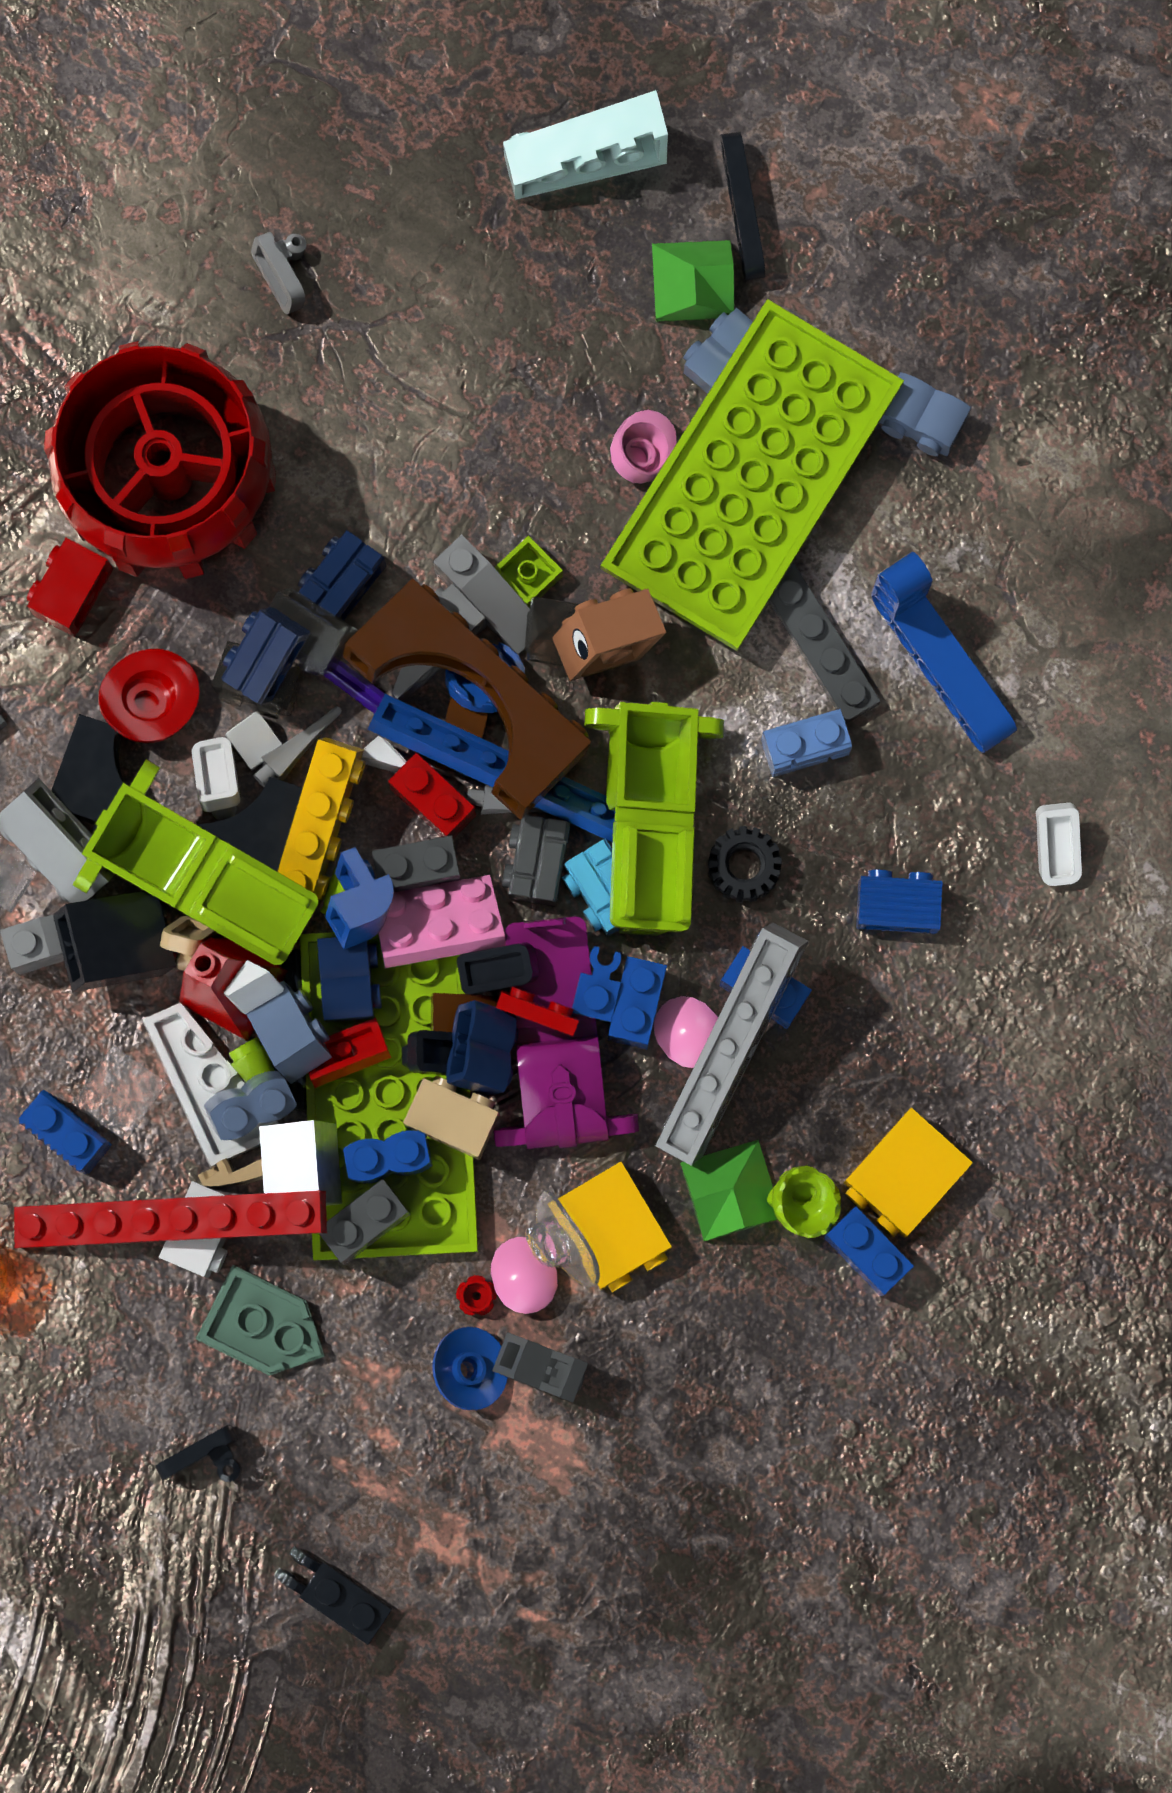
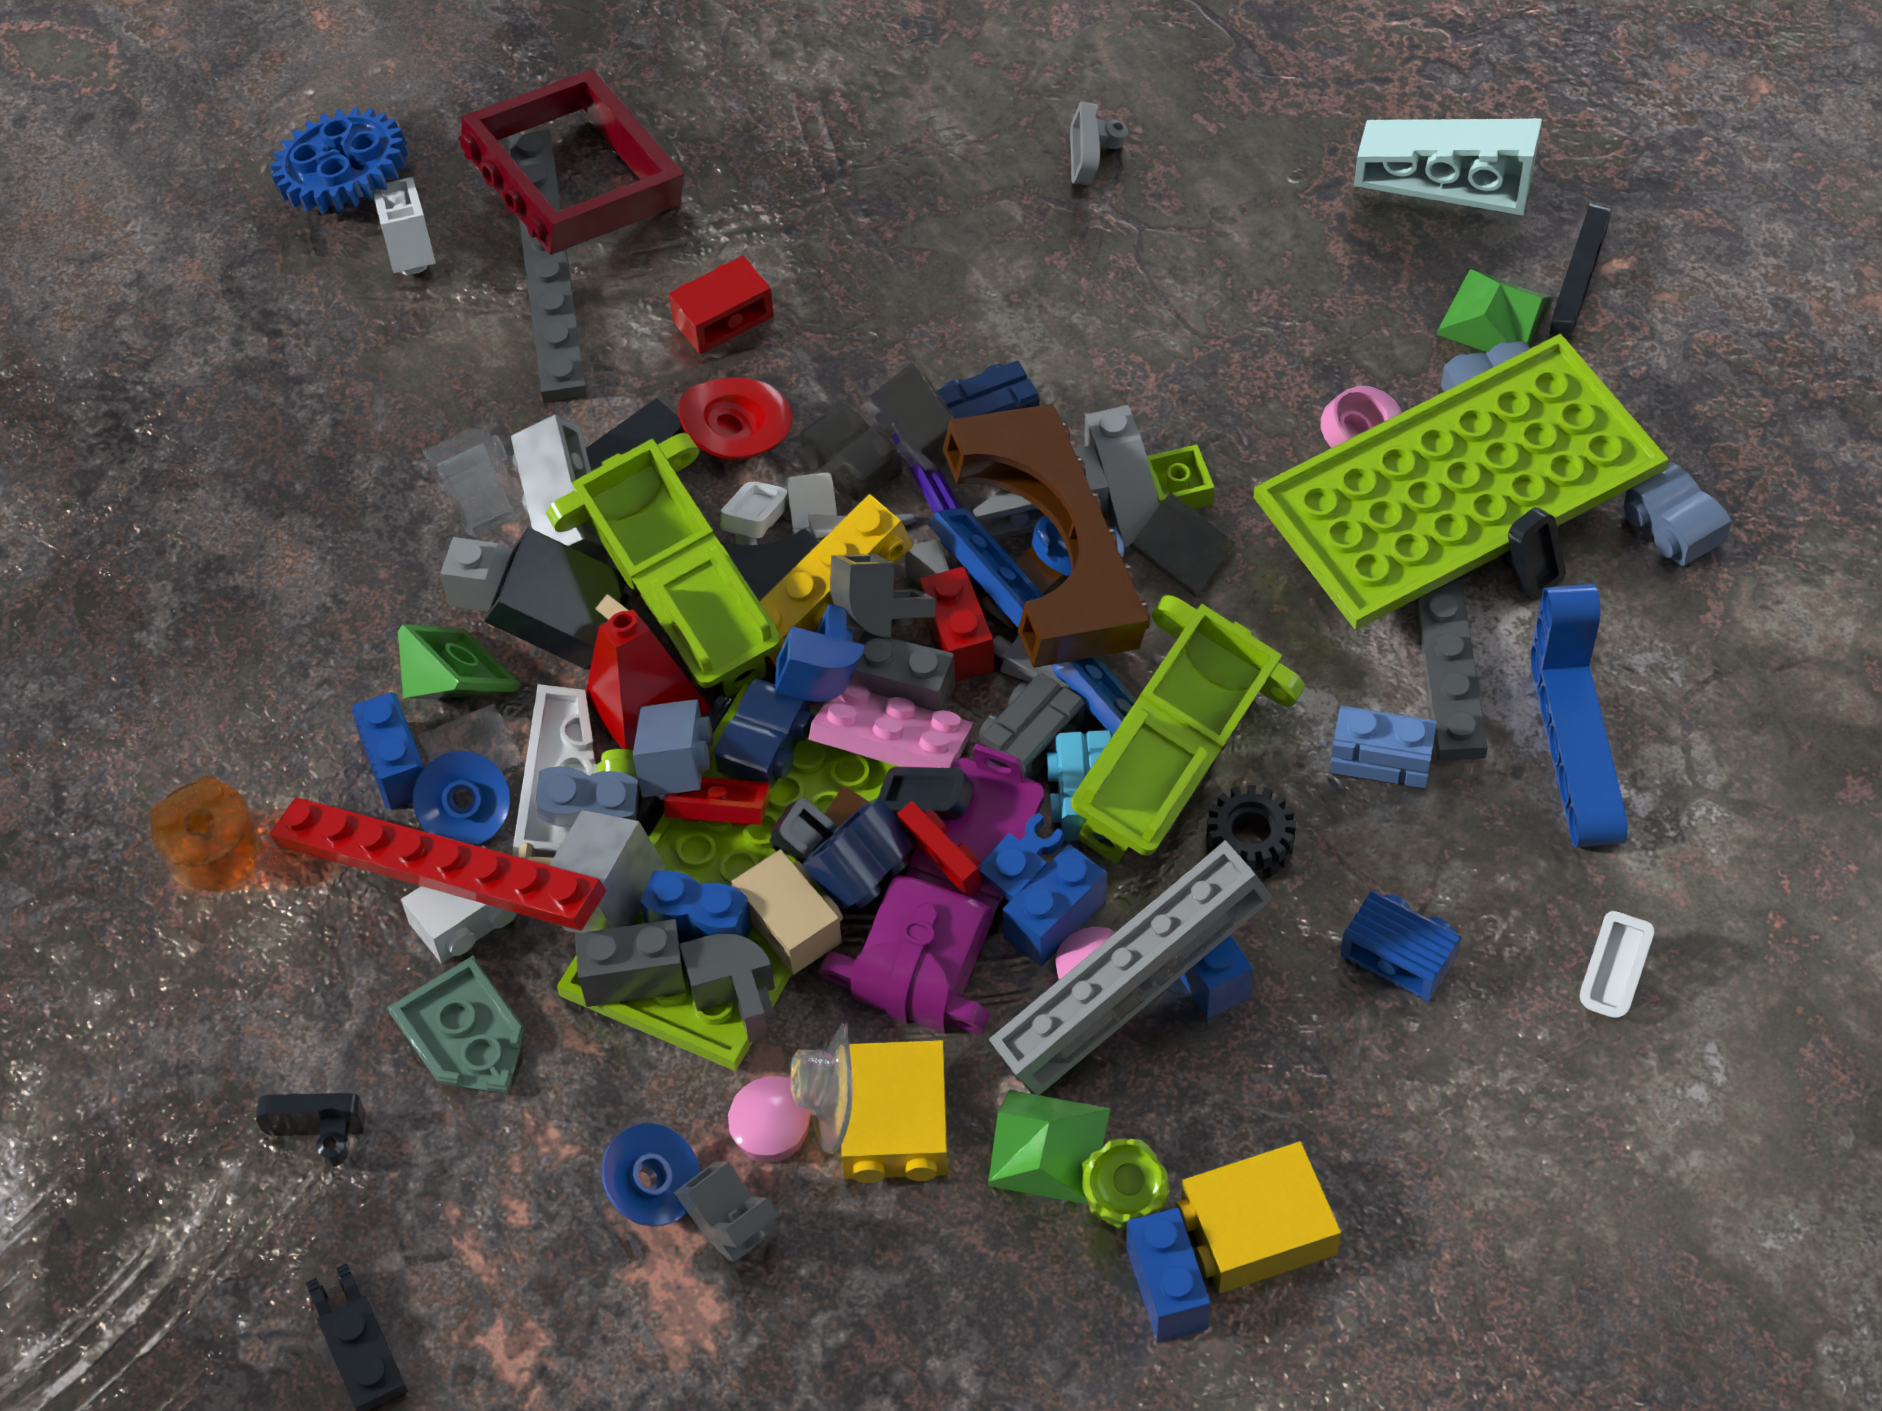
camera: 30 degrees right, 25 degrees down
red wheel [44,341,276,579] -> none
dark blue brick [221,607,310,705] -> none
white slope [224,960,284,1014] -> none
red plate [456,1275,497,1316] -> none
nougat brick [552,588,667,681] -> none
none -> bright green slope [398,624,521,699]
none -> blue dish [413,751,511,845]
none -> dark grey brick [679,934,775,1043]
none -> dark grey brick [830,554,936,638]
none -> black piece [1501,507,1566,600]

